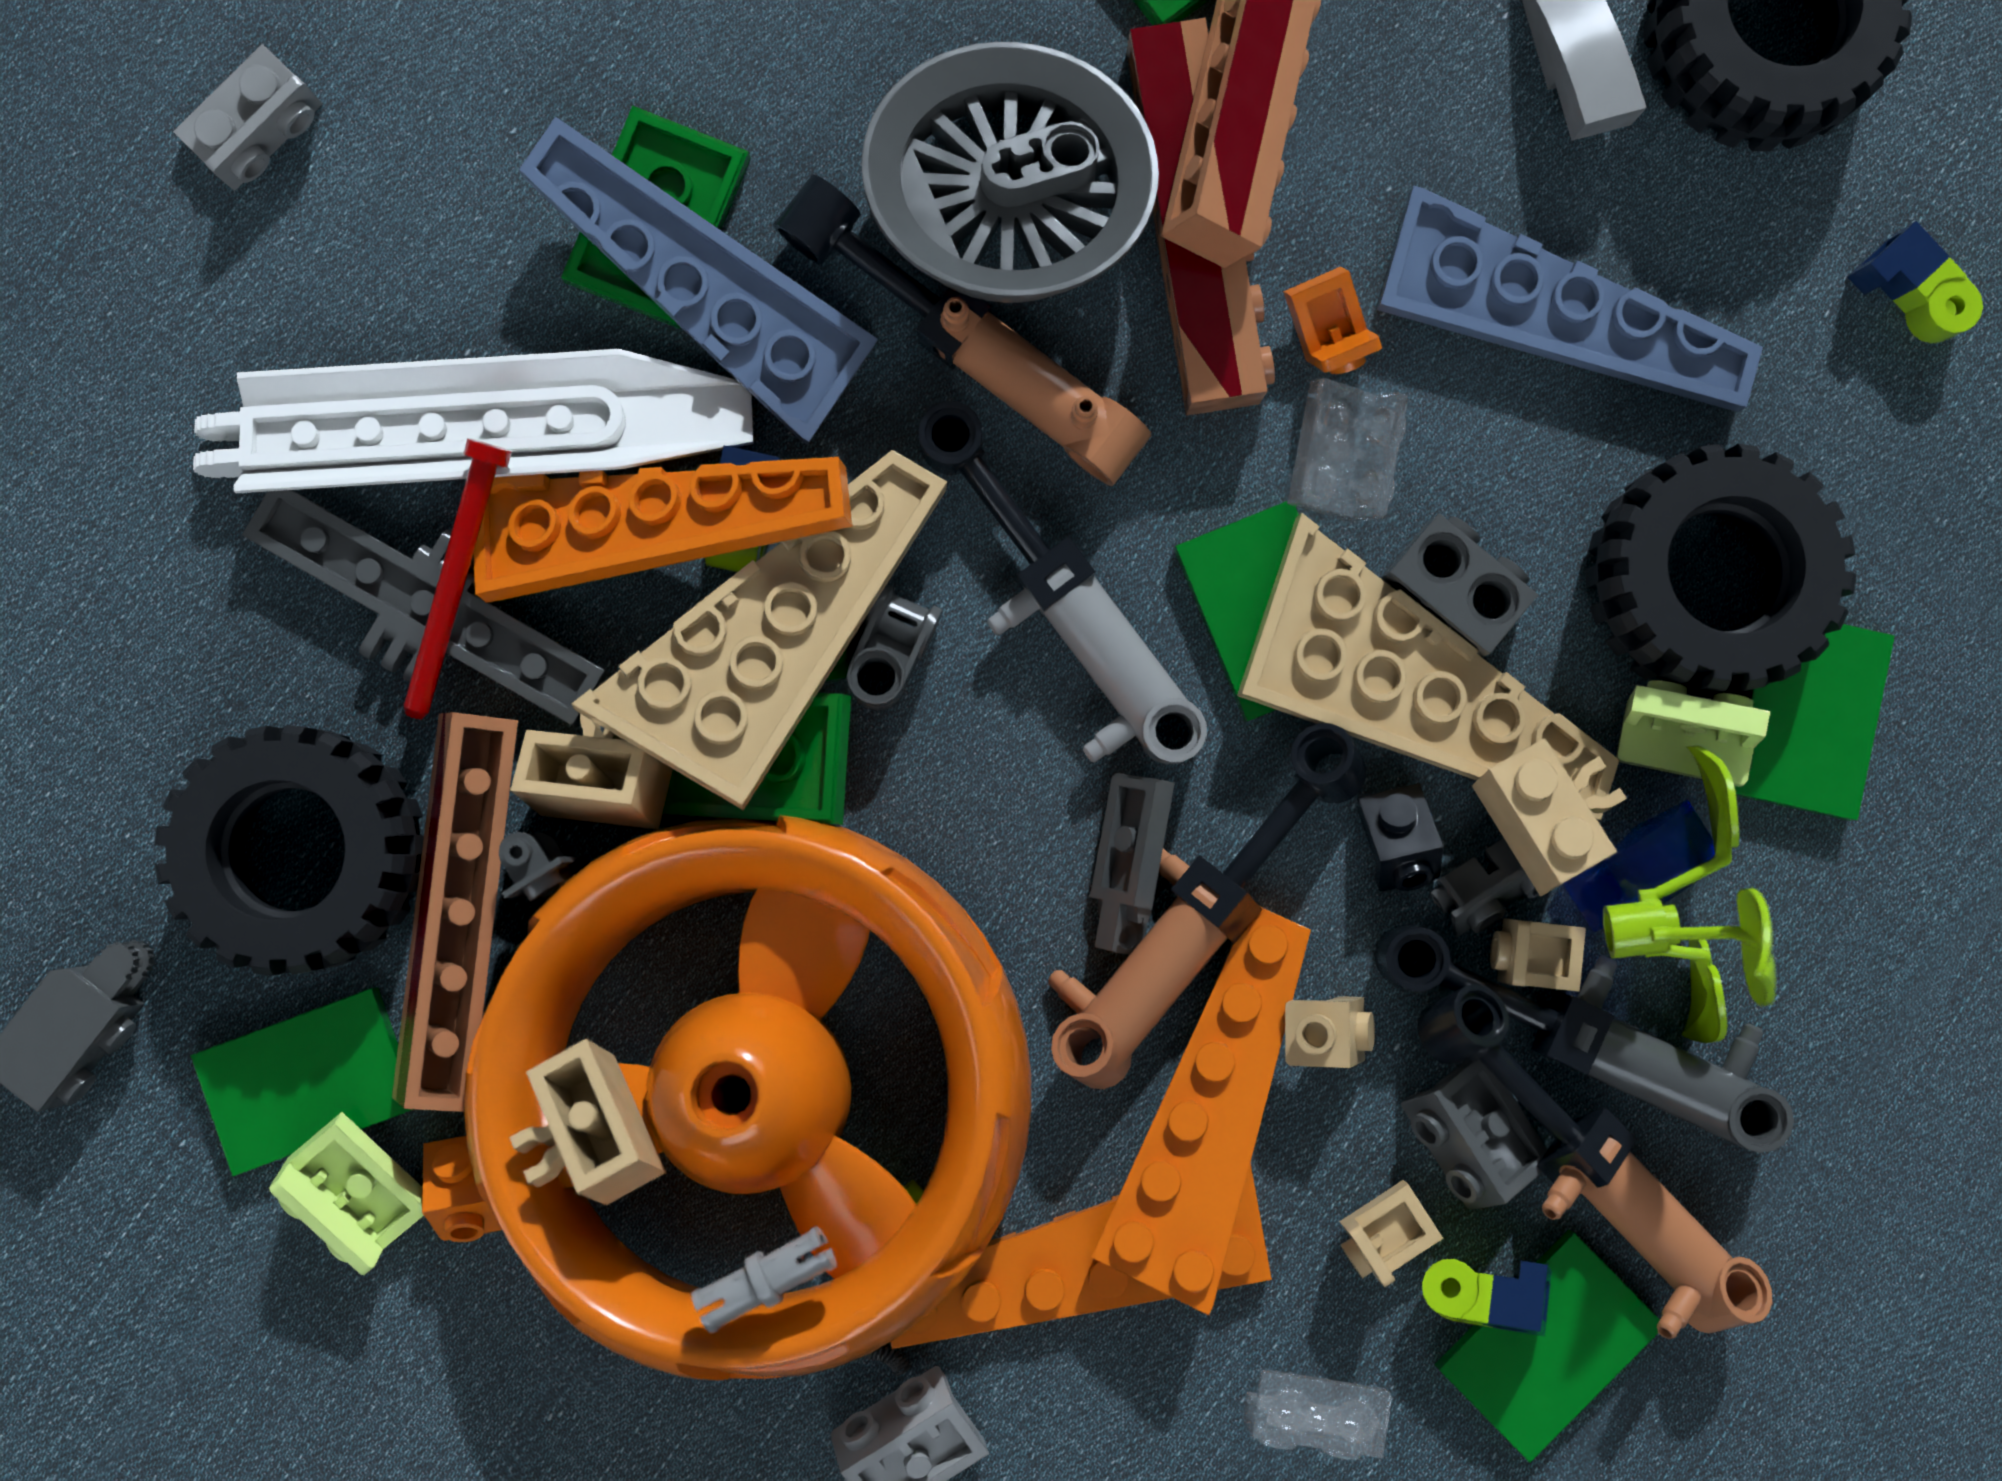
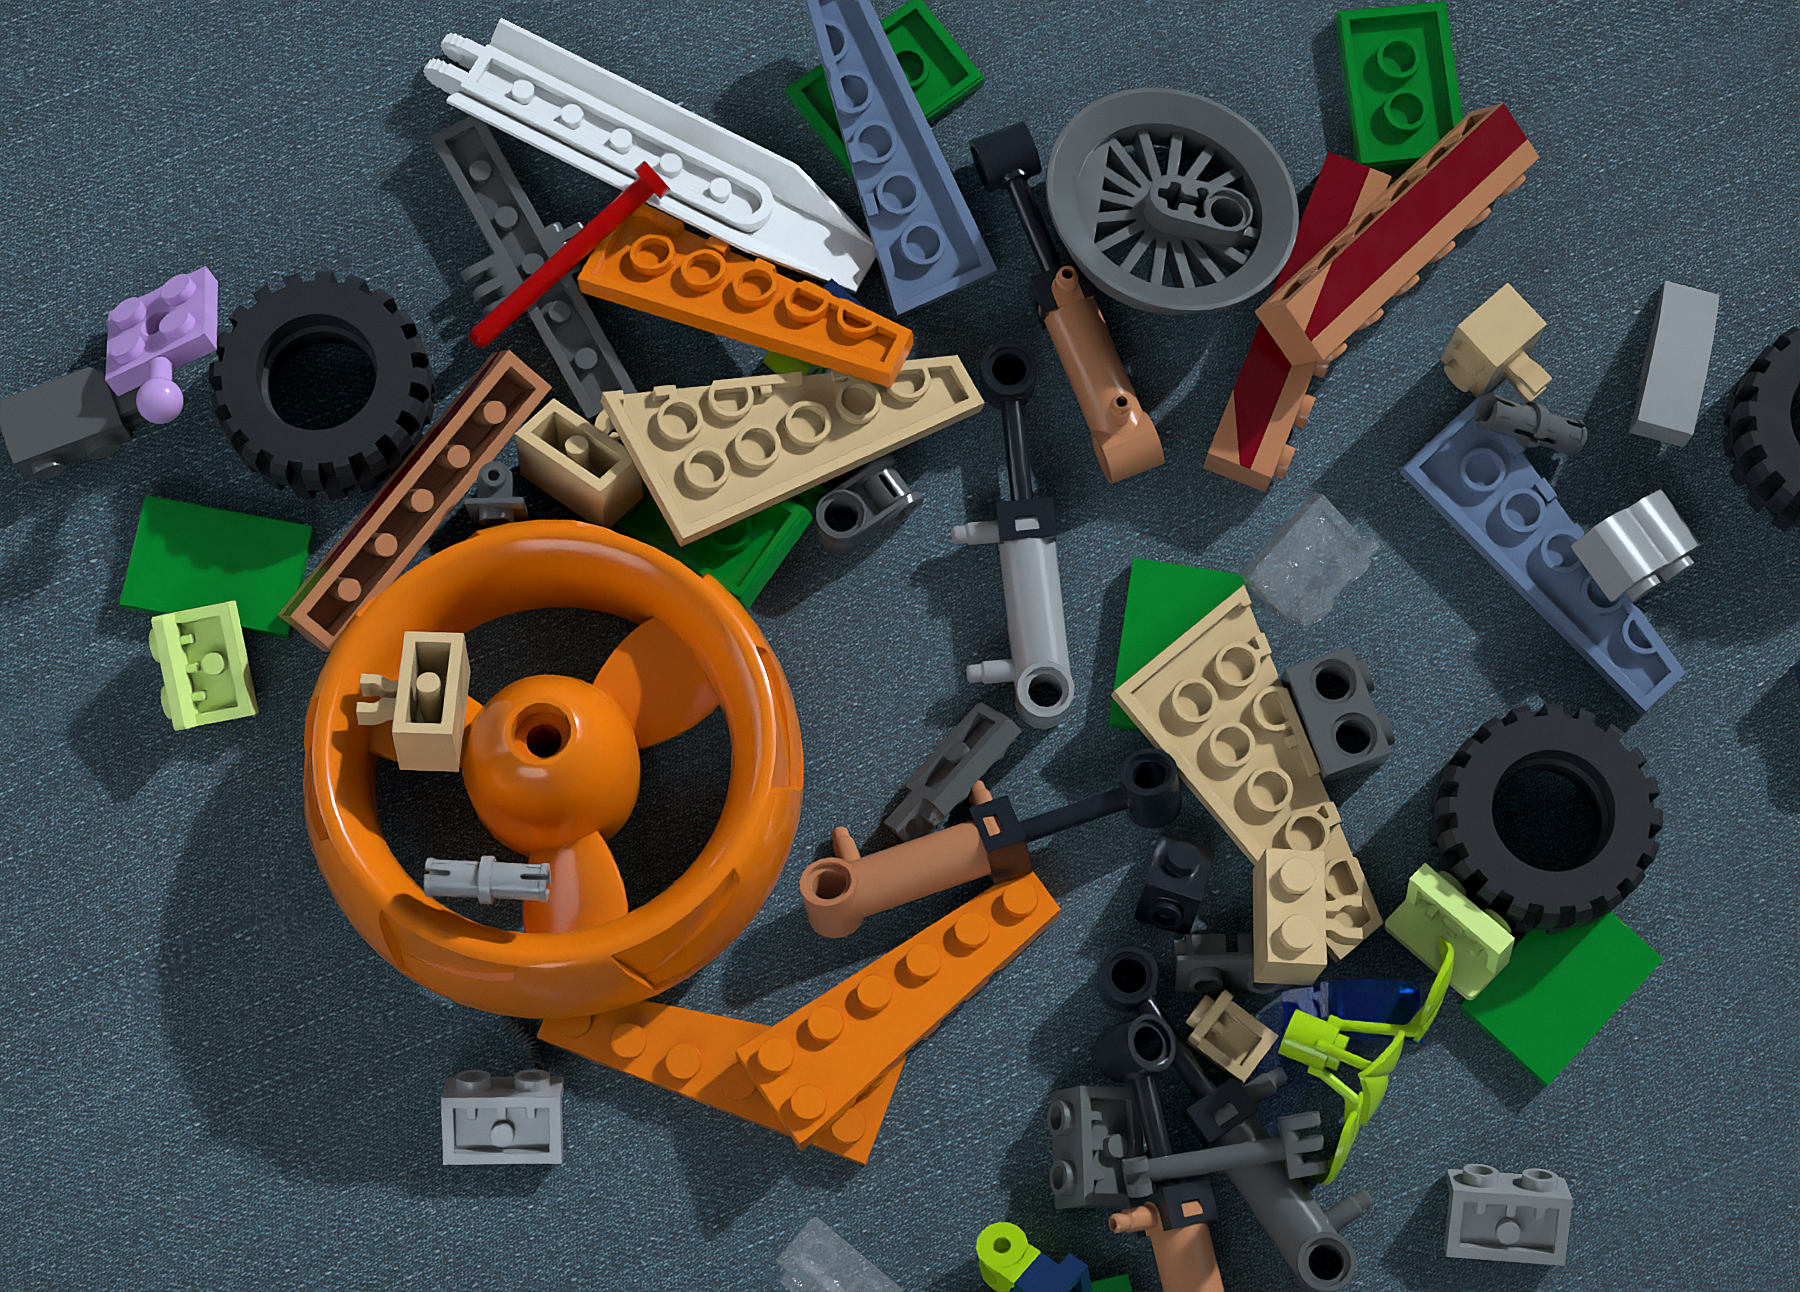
camera: 35 degrees right, 10 degrees down
orange bracket [422,1136,502,1242] -> none
orange bracket [1283,266,1382,374] -> none
tan bracket [1285,996,1375,1068] -> none
tan bracket [1339,1180,1443,1287] -> none
none -> lavender plate [105,266,218,424]
none -> dark grey hinge [1122,1111,1329,1198]
none -> tan brick [1441,283,1552,403]
none -> light grey bracket [1443,1164,1573,1266]
none -> dark grey pin [1474,393,1587,456]
none -> light grey brick [1570,490,1702,603]

